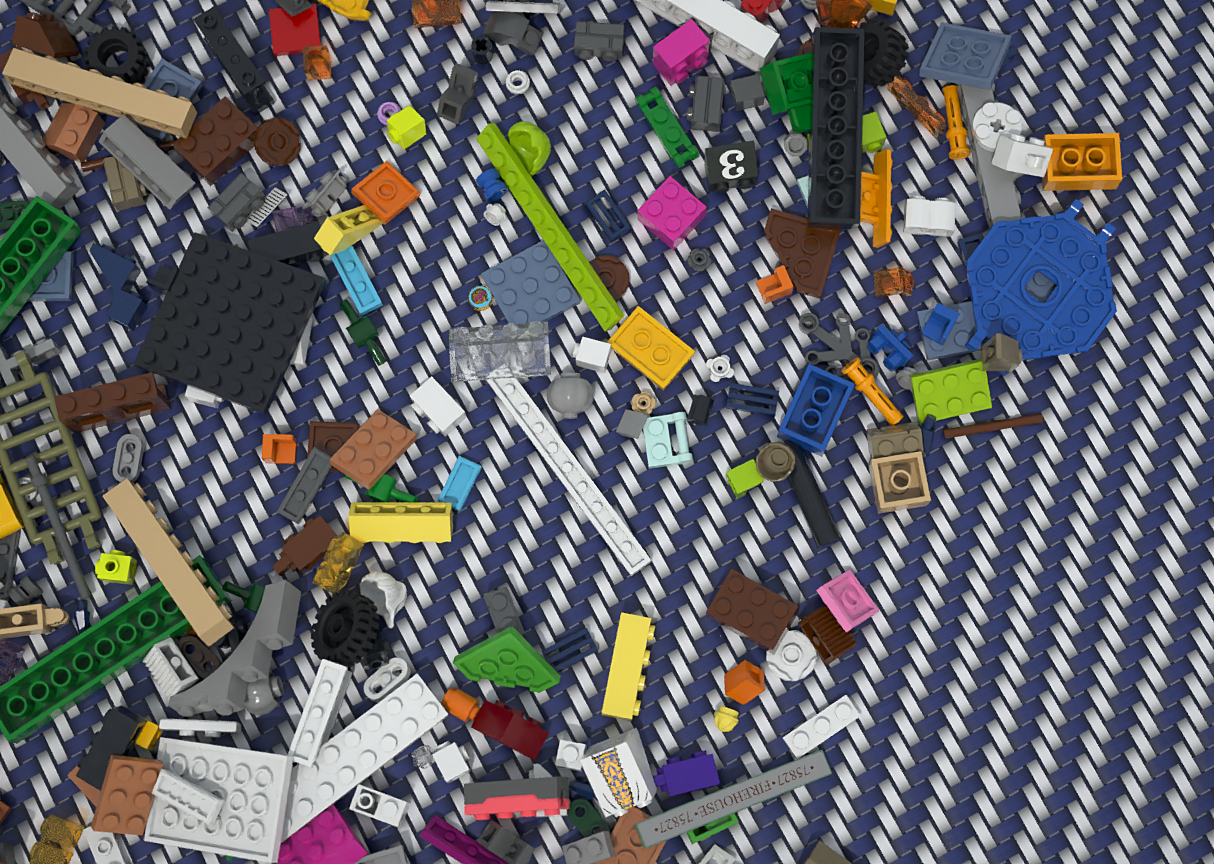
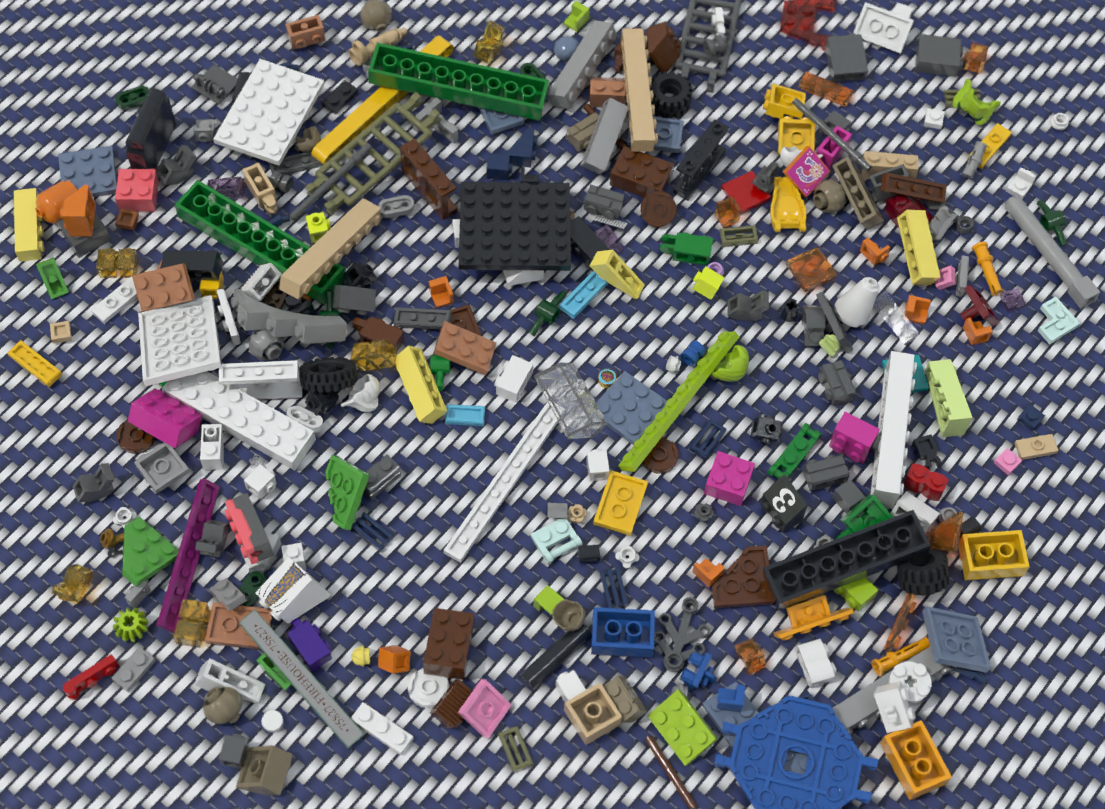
camera: 60 degrees right, 15 degrees down
white plate [152,769,224,825] -> none
light grey hinge [302,169,348,217] -> none
orange tile [351,161,421,225] -> none
orange brick [441,687,481,723] -> none
dark red brick [471,700,549,760] -> none
white plate [506,70,530,94] -> none
light grey plant [547,373,594,419] -> none
light yellow brick [602,612,655,721] -> none
light orange pin [841,357,903,426] -> none
dark blue bar [918,414,937,455] -> none
dark tan slope [982,333,1022,372] -> none
none -> white tile [262,710,284,733]
none -> dark grey brick [332,285,376,315]
none -> black brick [343,262,377,289]
none -> olive tile [498,726,533,773]
none -> white brick [556,670,586,702]
none -> green hinge [659,232,713,266]
none -> olive tile [719,225,759,247]
none -> black brick [750,415,782,445]
none -> yellowish green plate [819,334,841,357]
none -> white brick [890,491,940,534]

